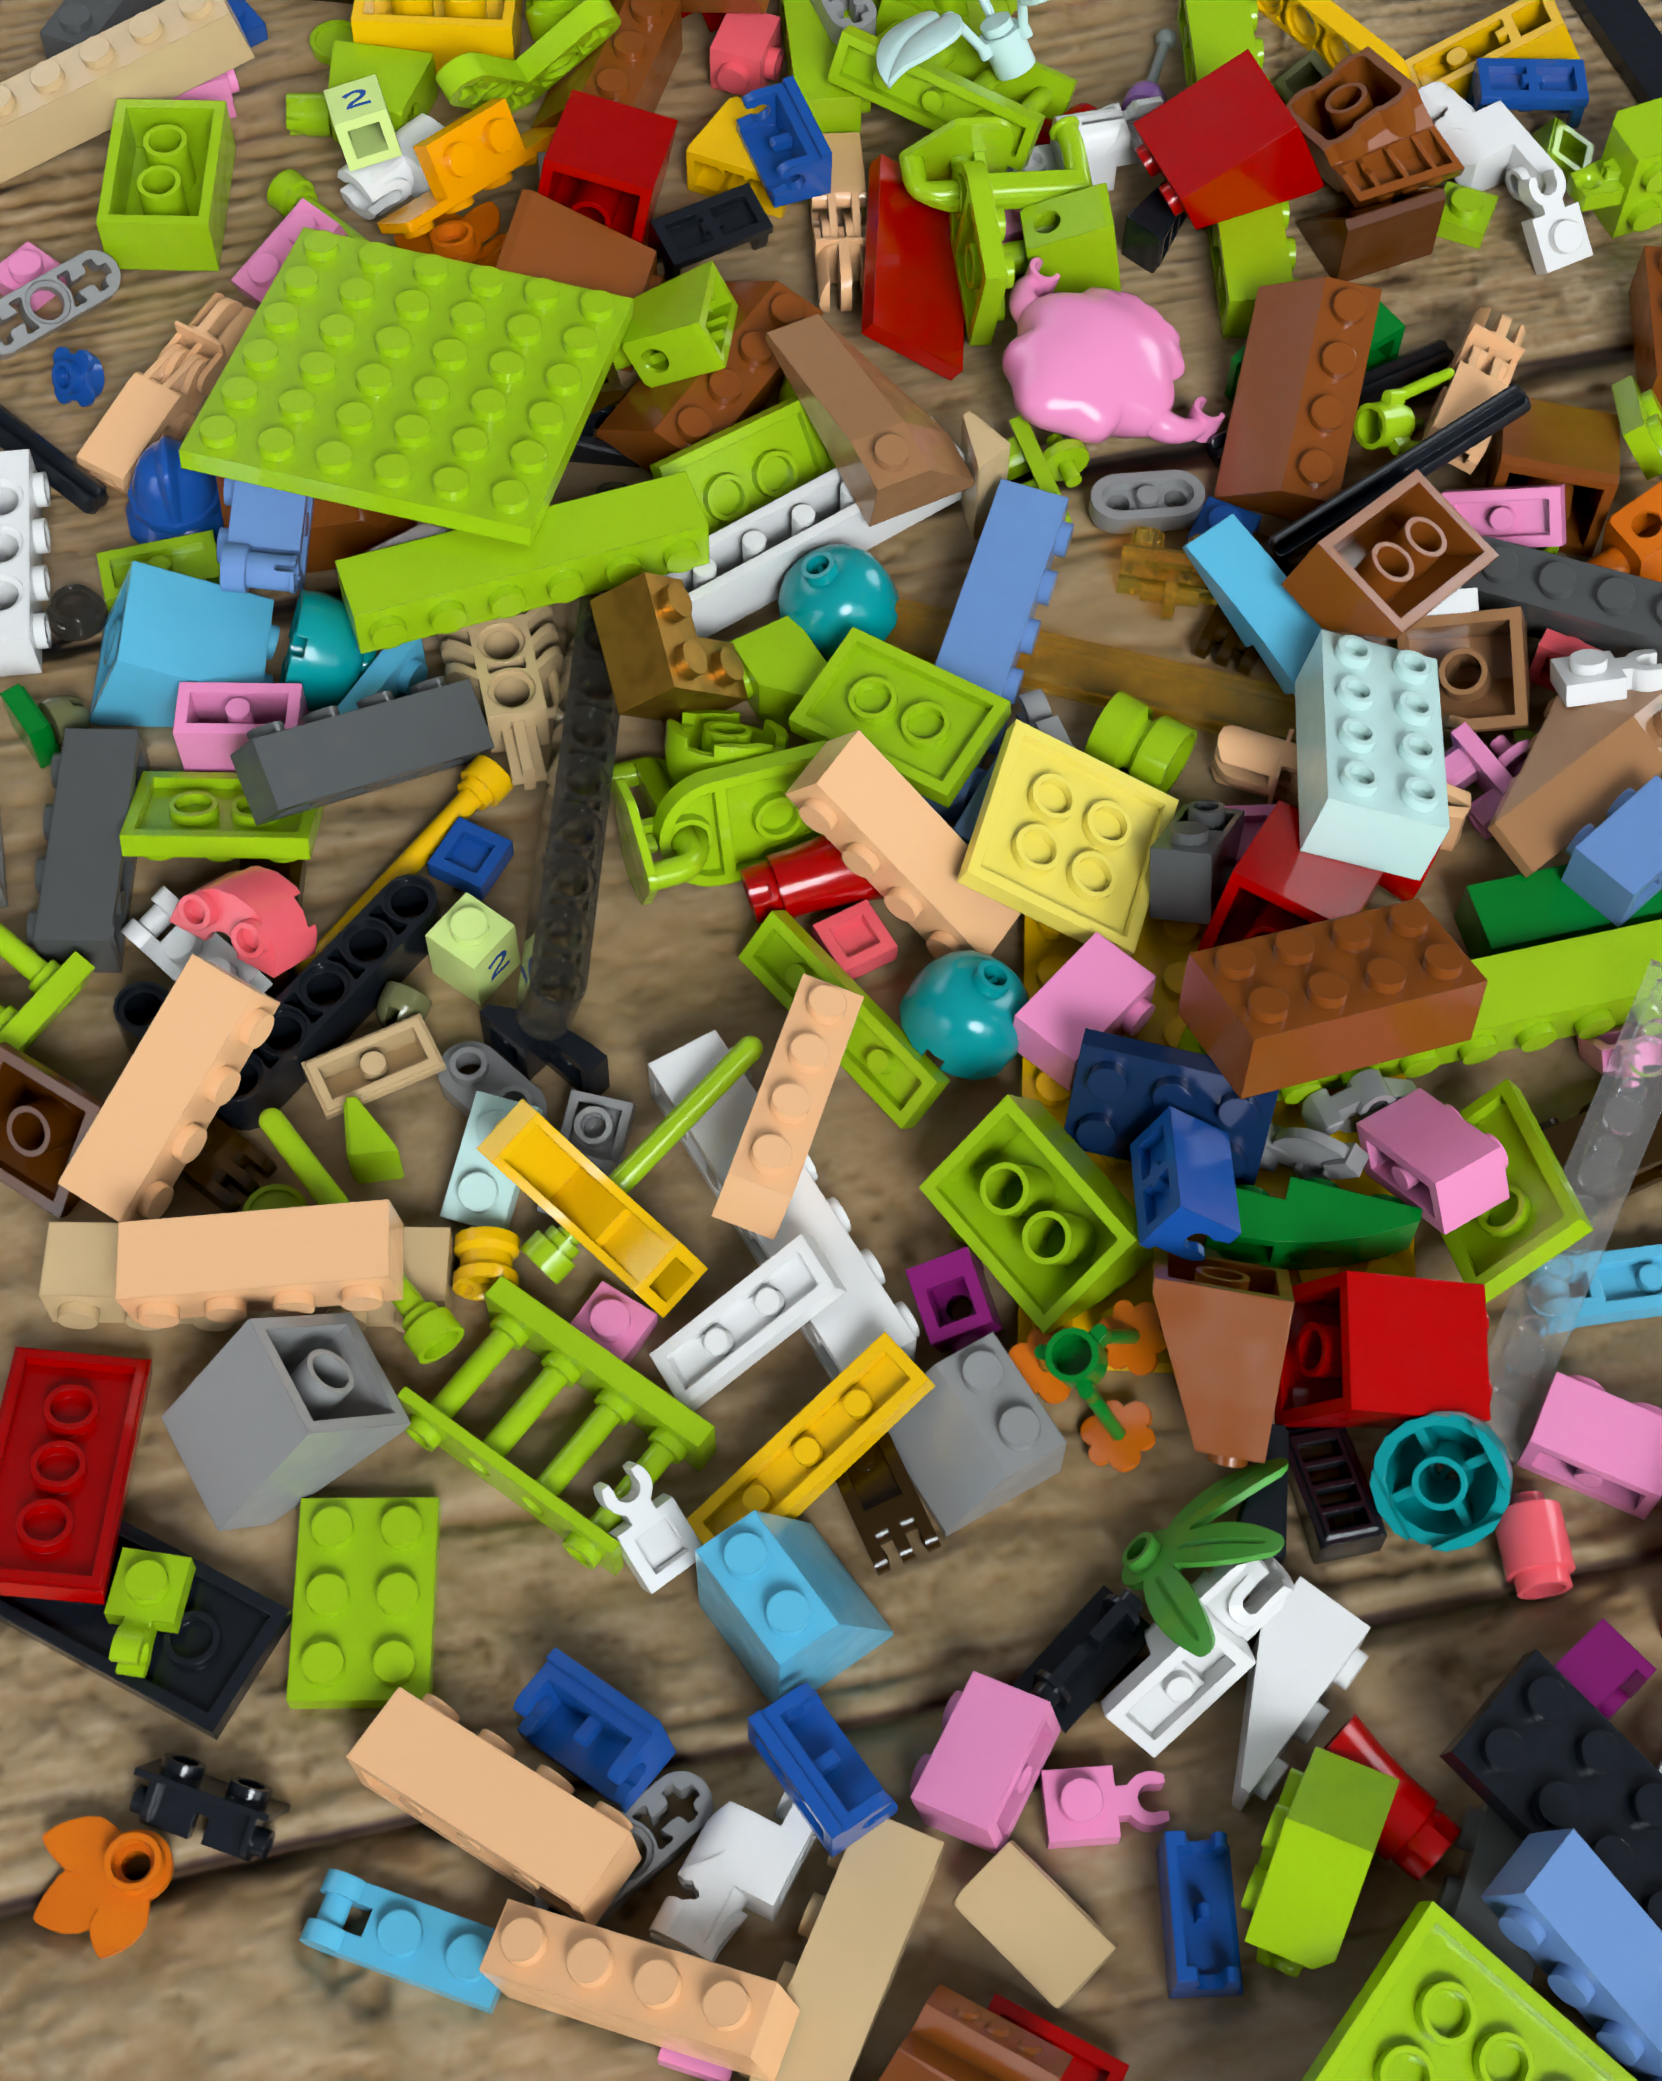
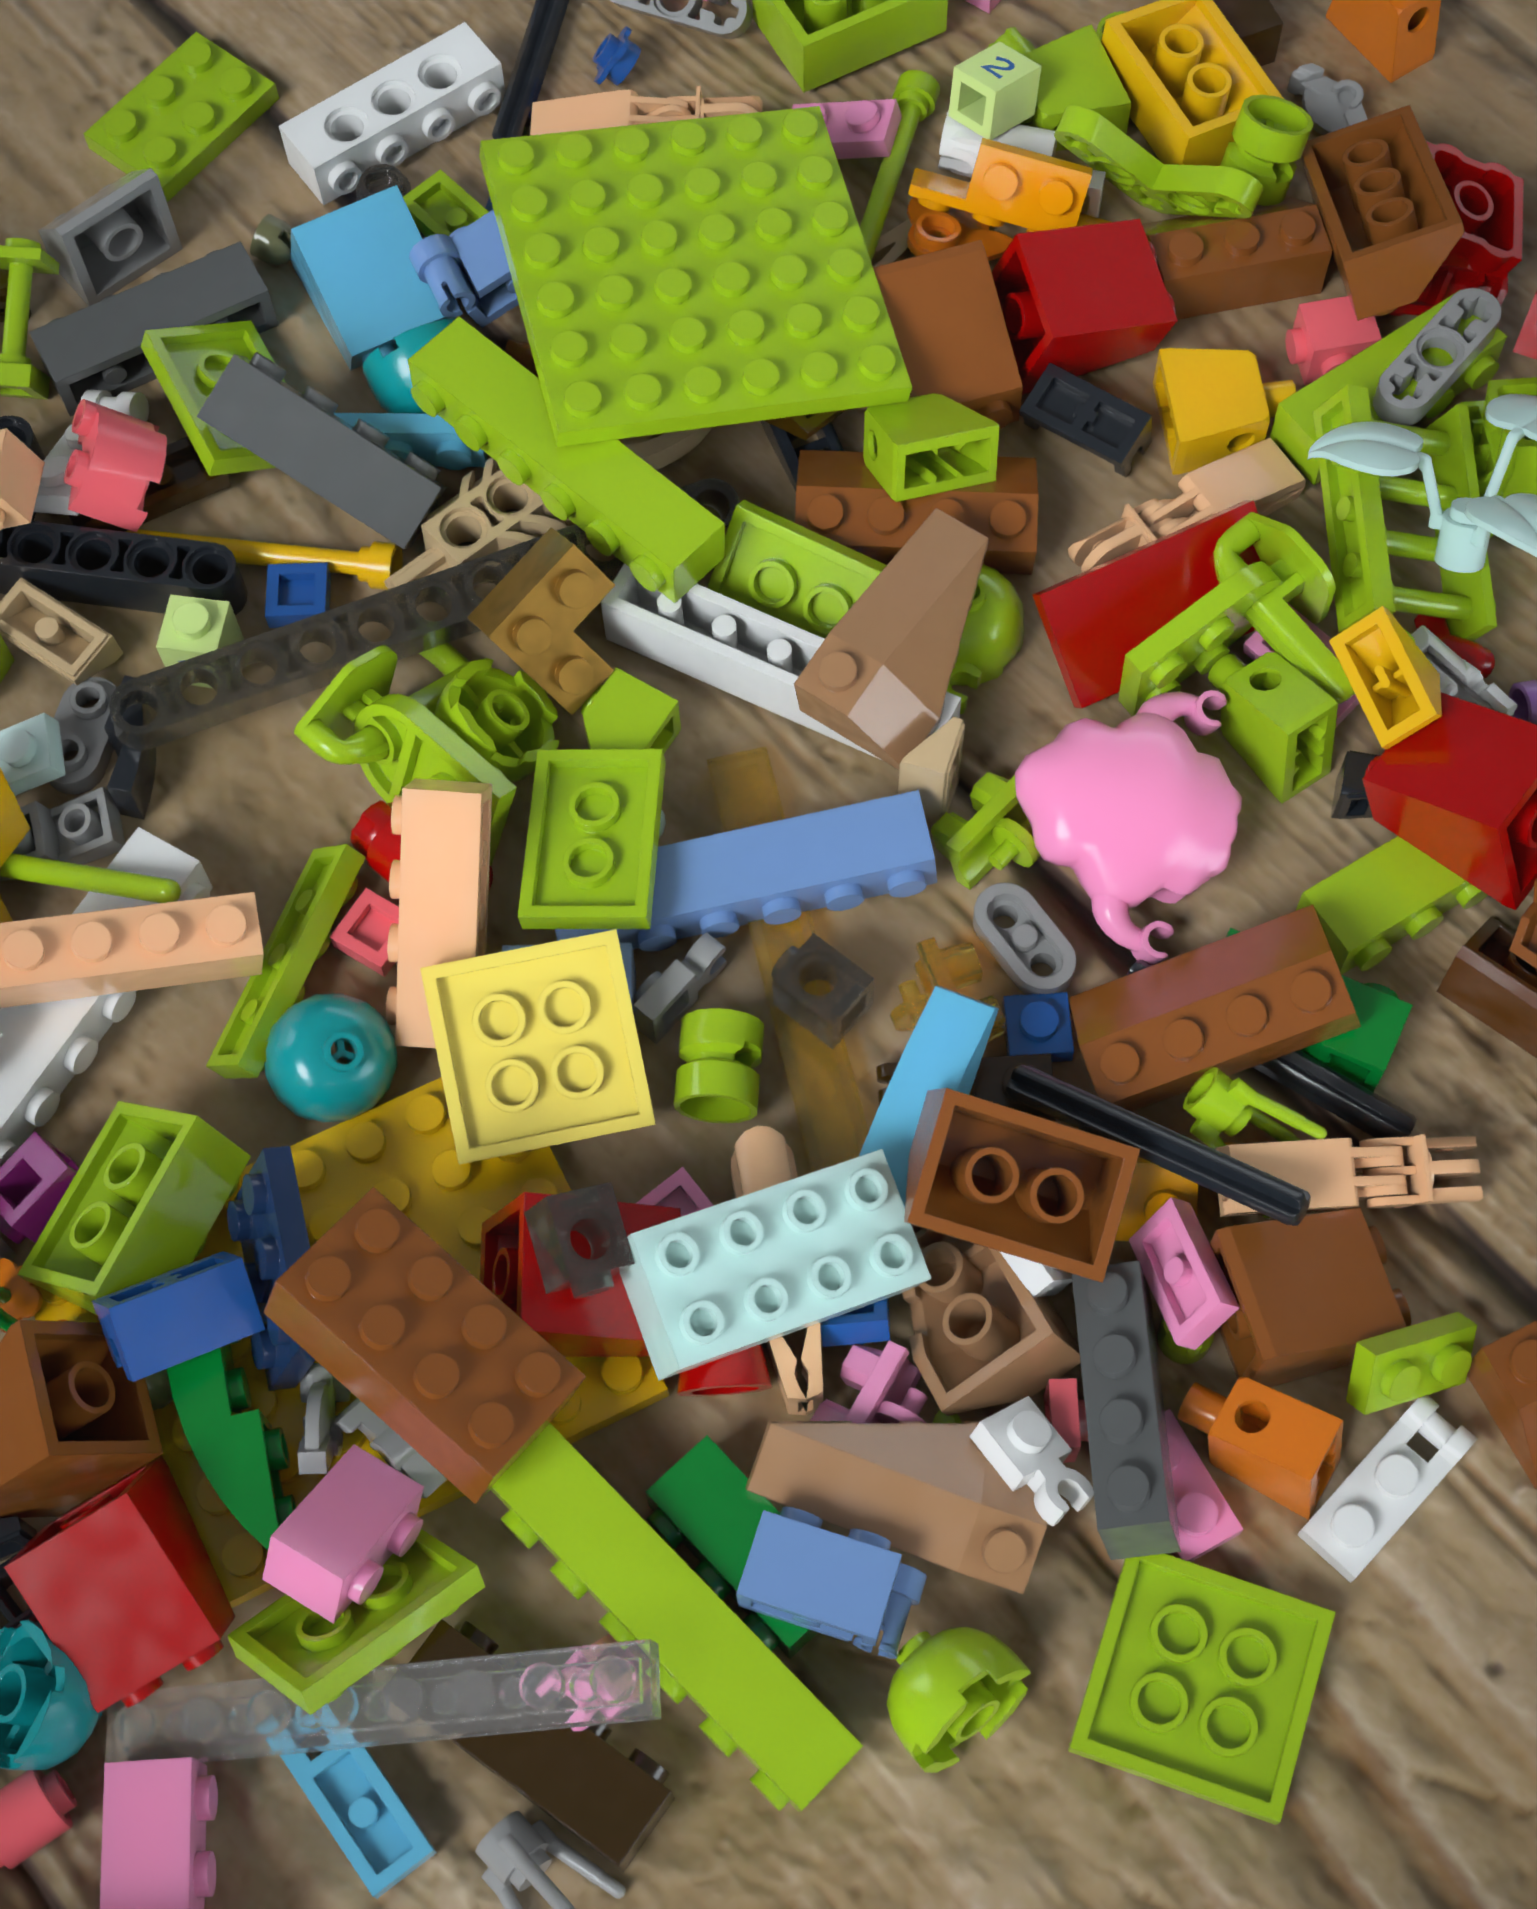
camera: 65 degrees right, 5 degrees up
green tile [0,684,60,769] -> none
bright pink brick [173,682,309,773] -> none
olive hinge [376,981,432,1028] -> none
blue hinge [736,76,832,208] -> none
teal cylinder [778,544,899,662] -> none
bright pink brick [1013,932,1157,1092] -> none
dark grey slope [1150,800,1245,925] -> none
none -> clear smoke brick [524,1182,635,1299]
none -> clear smoke brick [771,933,874,1049]
none -> yellow slope [1329,606,1442,750]

